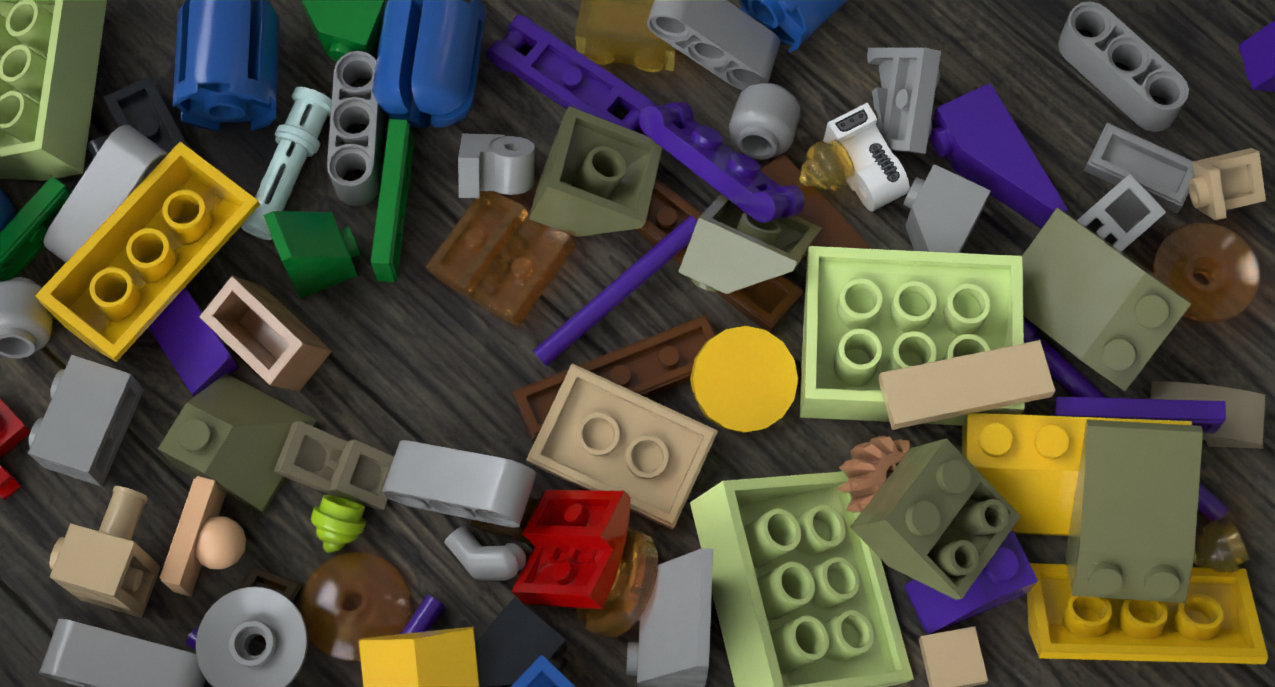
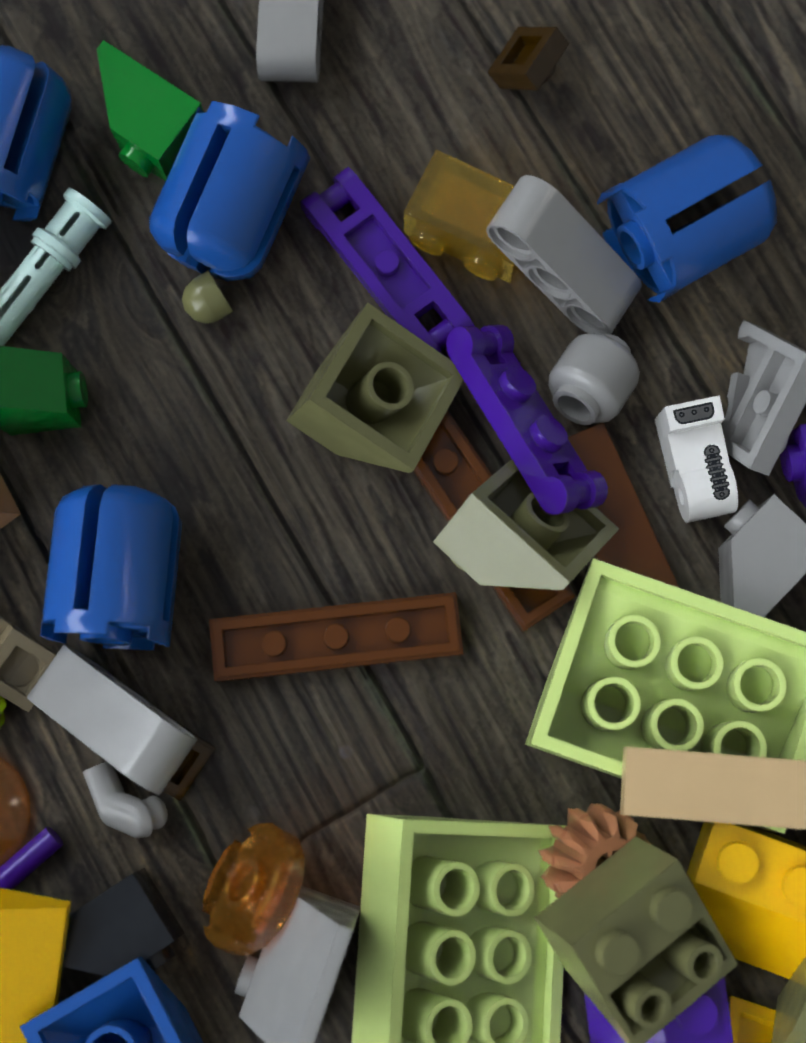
camera: 20 degrees right, 10 degrees up
light grey beam [327,51,385,207] -> none
green tile [371,119,415,282] -> none
clear orange slope [426,191,576,327] -> none
light grey leg [458,133,535,198] -> none
red slope [511,490,631,609] -> none
tan tile [526,363,718,530] -> none
dark purple bar [533,215,697,366] -> none
yellow tile [690,326,798,433] -> none
clear yellow plate [799,139,855,191] -> none
none -> blue cylinder [40,484,182,650]
none -> olive hinge [182,270,233,323]

